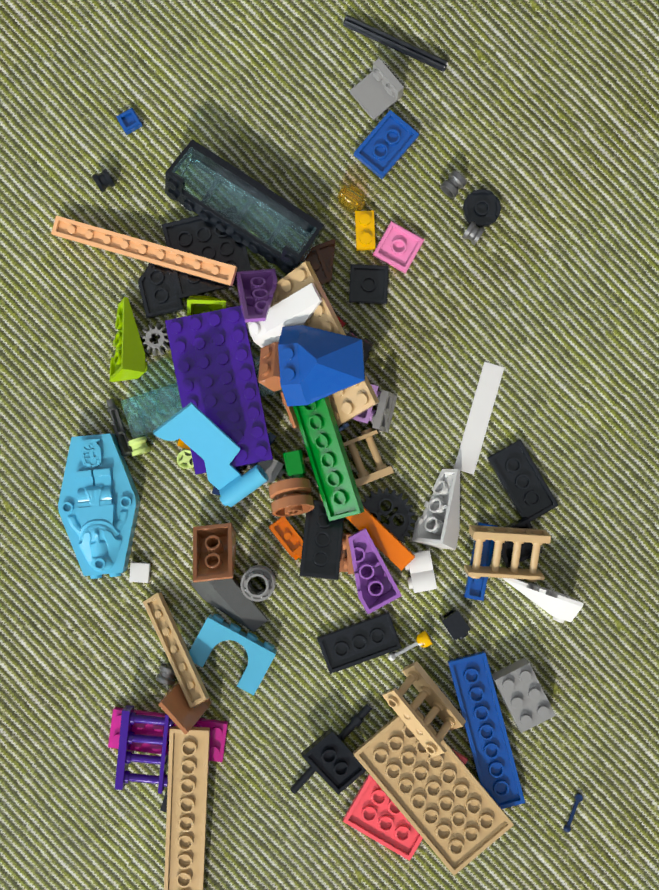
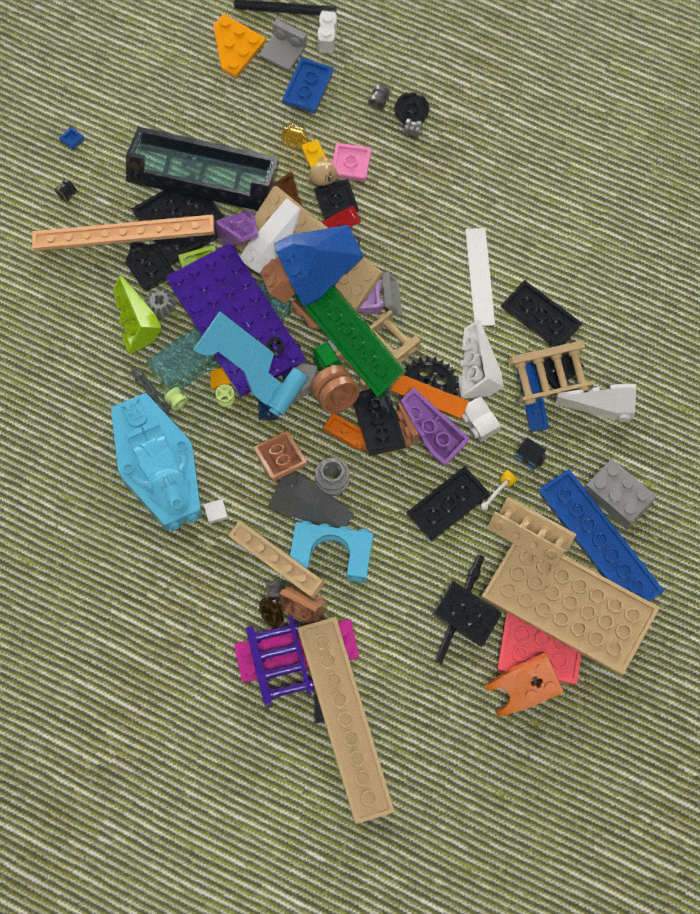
camera: 15 degrees left, 20 degrees down
none -> light orange plate [213,13,266,79]
none -> dark brown gear [259,596,284,627]
none -> black bush [267,337,284,356]
none -> tan piece [308,156,338,186]
none -> white brick [318,11,337,53]
none -> red plate [322,206,361,228]
none -> orange brick [484,652,564,716]

